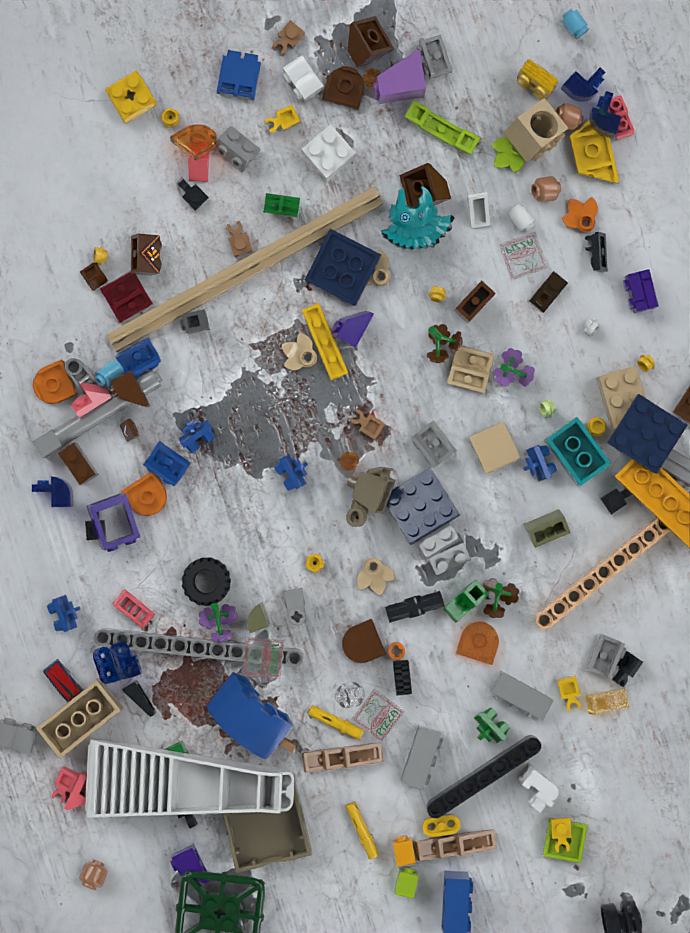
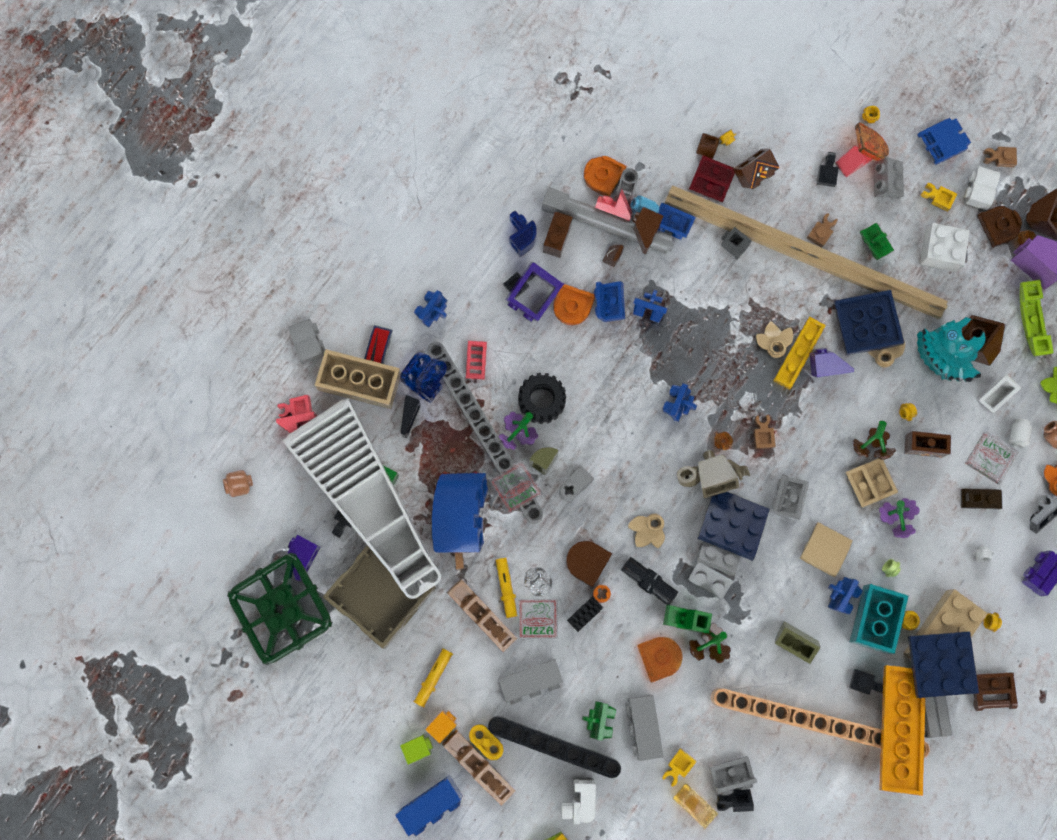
camera: 50 degrees right, 10 degrees down
yellow brick [105,70,157,123] -> none
yellow plate [305,554,324,573] -> none

